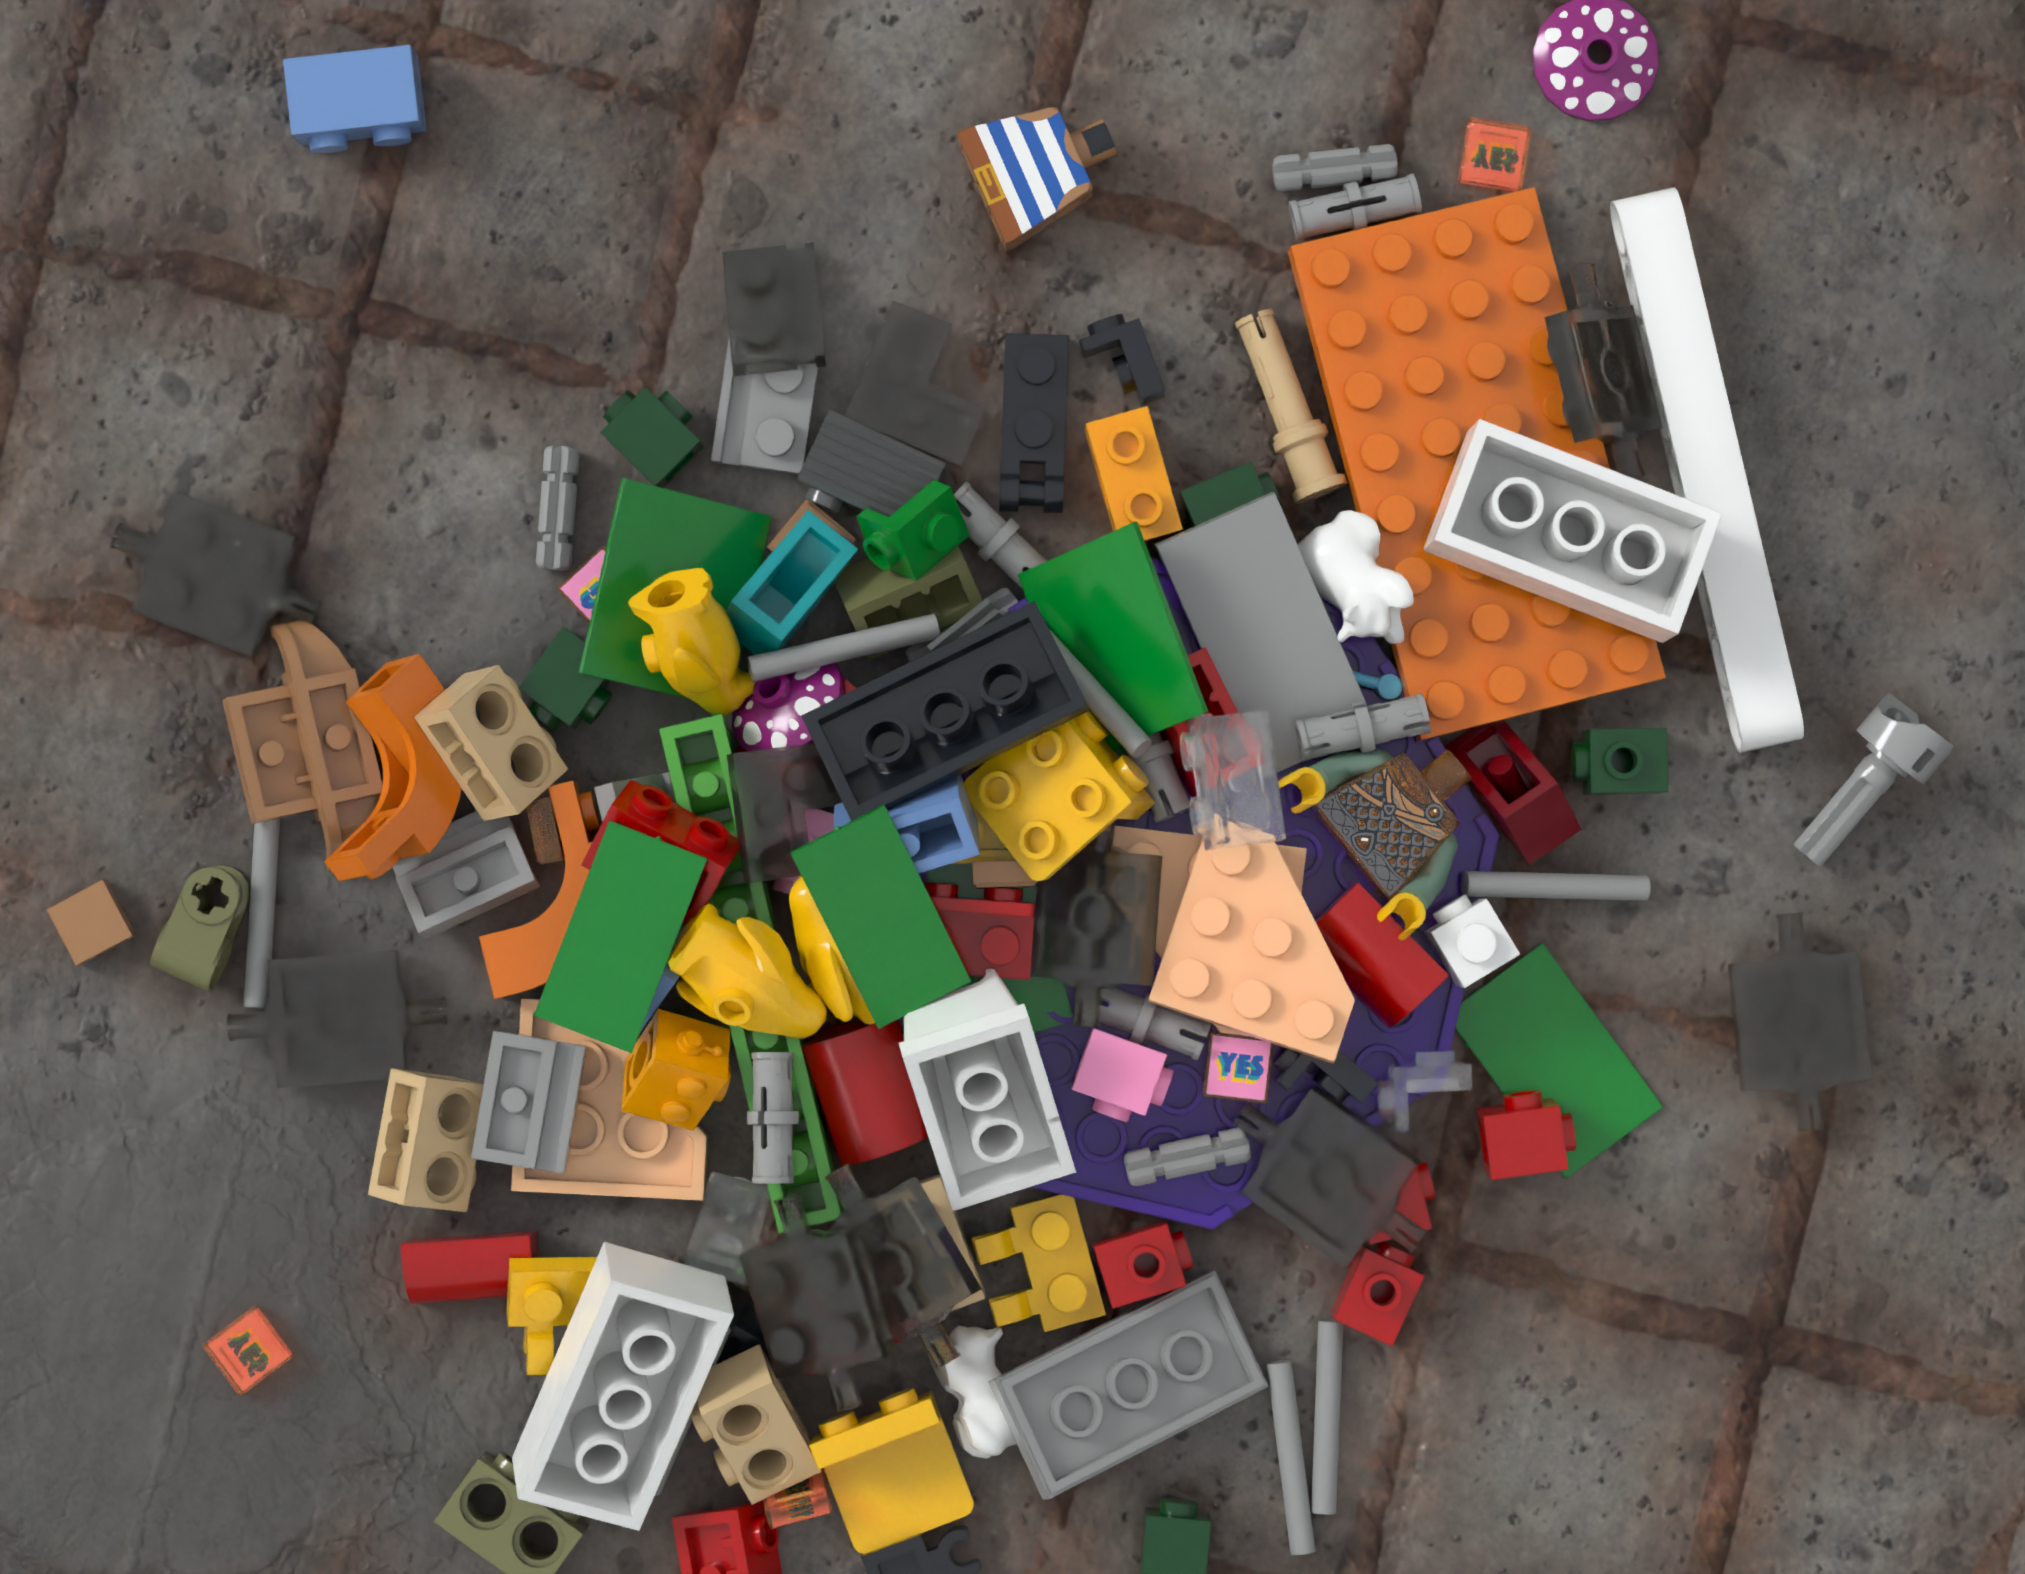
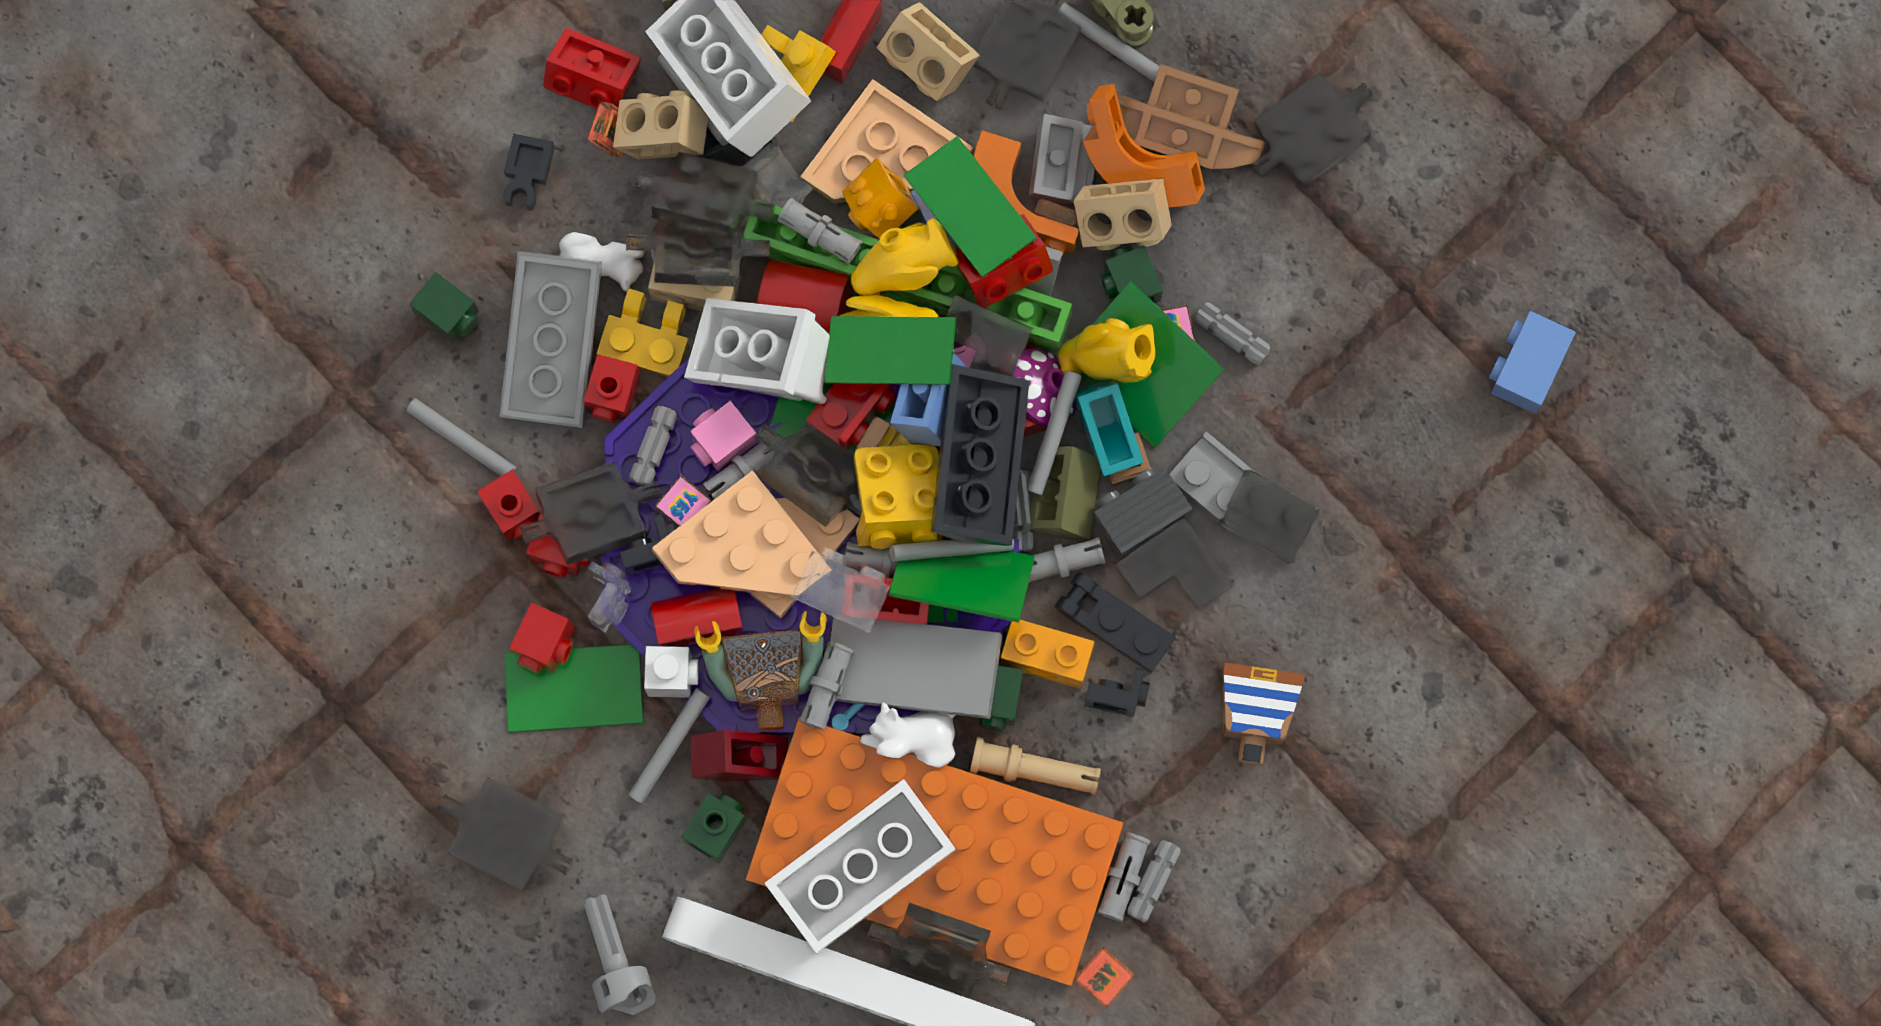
camera: 125 degrees right, 10 degrees down
light grey plate [471,1030,588,1174] -> none
dark green brick [600,387,704,488] -> none
yellow bracket [809,1388,974,1554] -> none
green bracket [856,480,970,581] -> none
light grey bar [1266,1360,1316,1555] -> none

